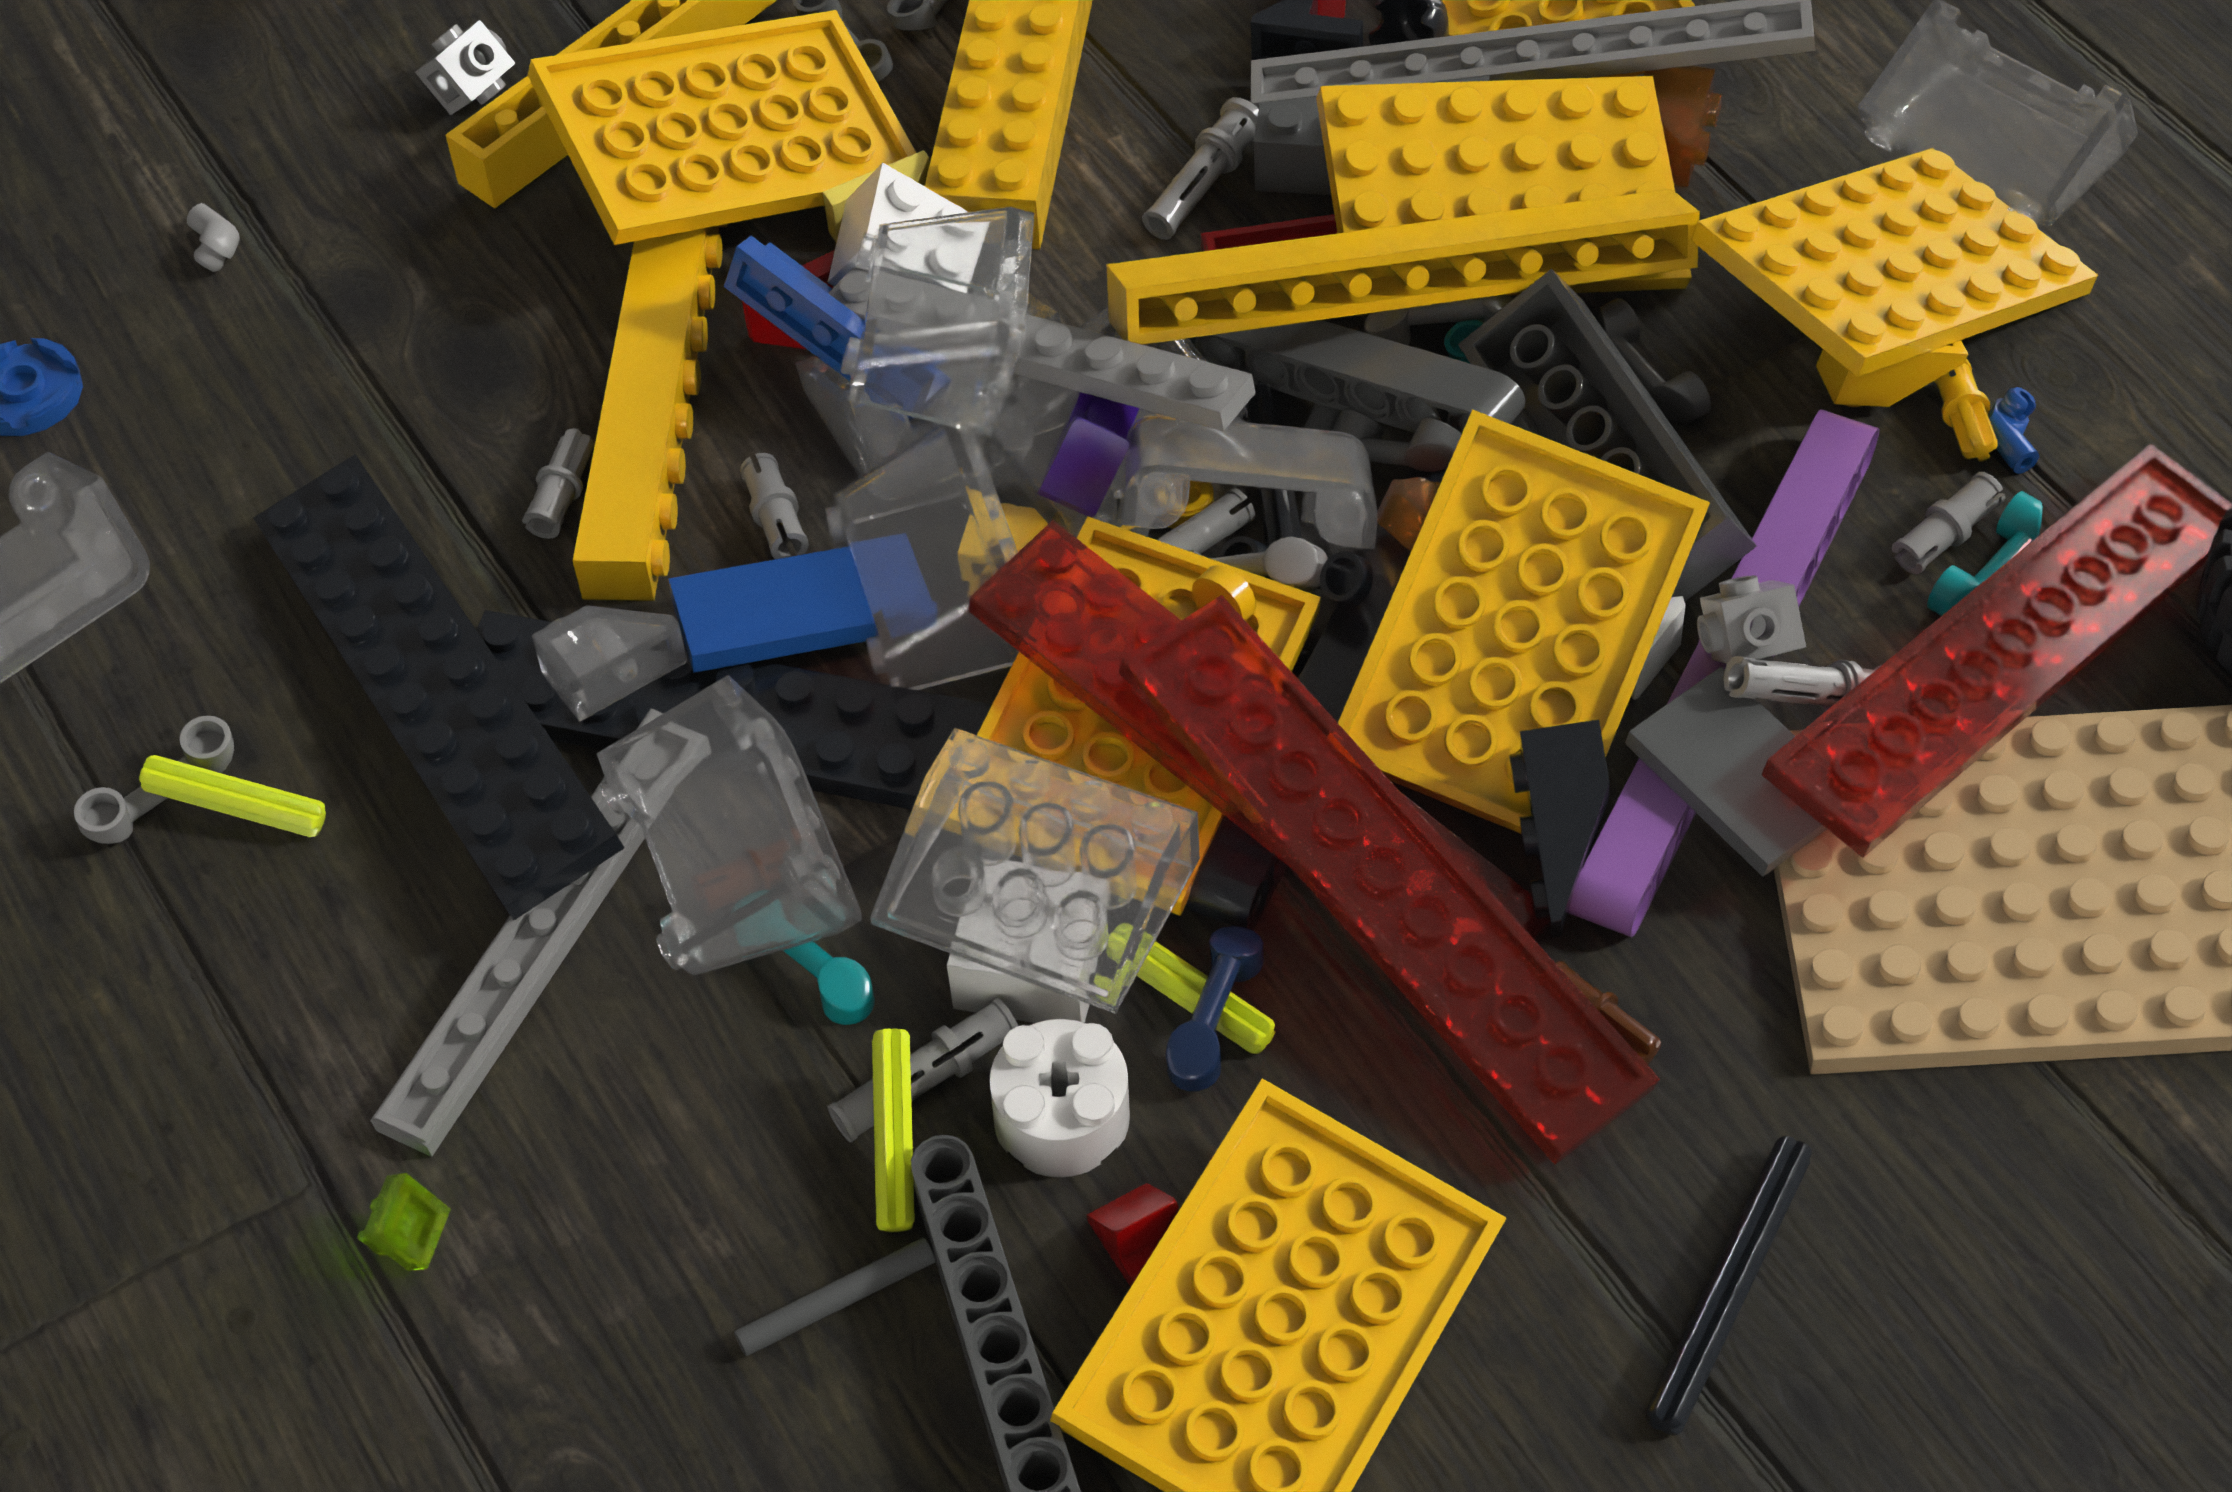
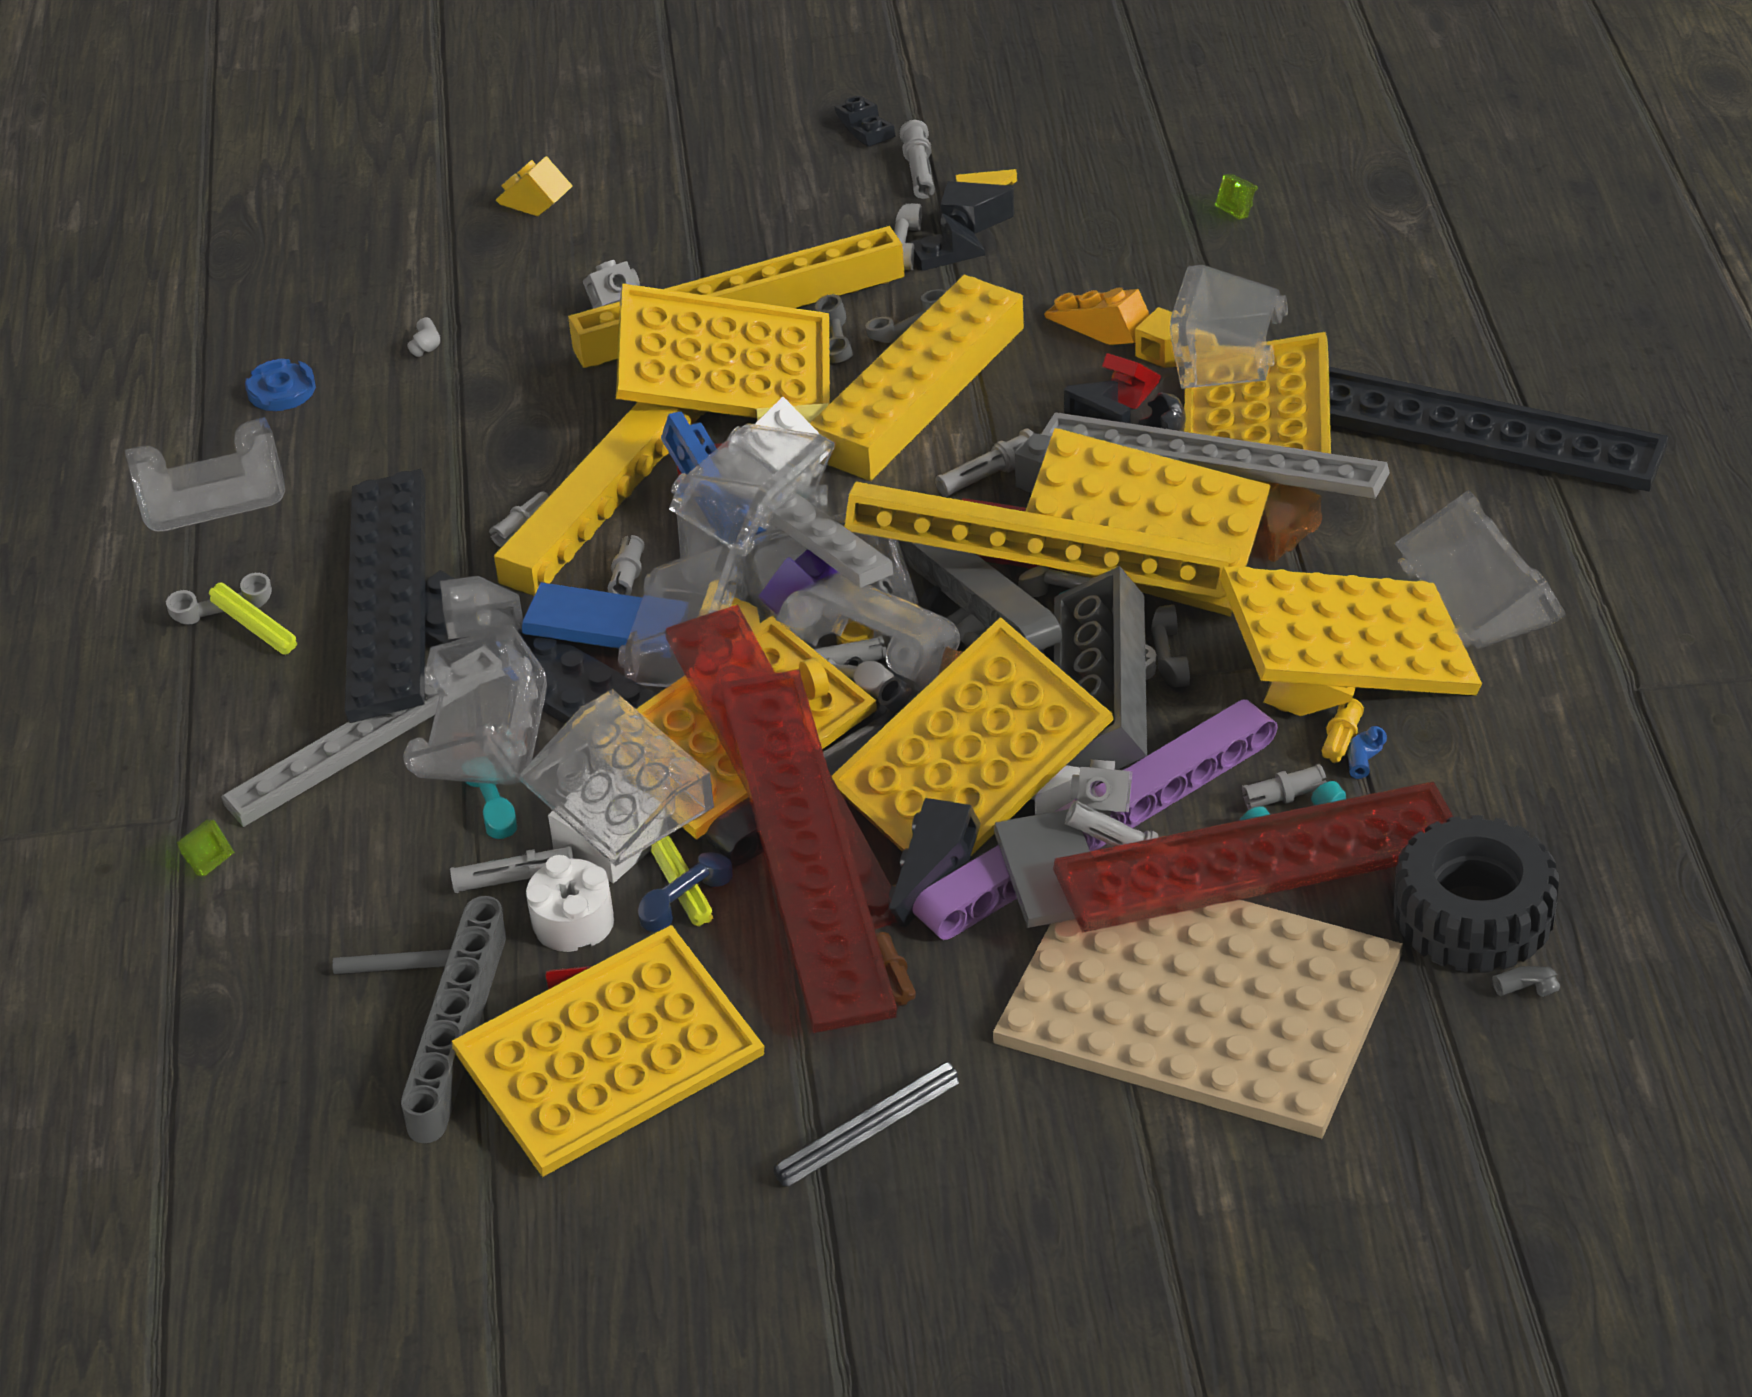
camera: 25 degrees right, 10 degrees down
neon yellow axle [872,1028,915,1232] -> none

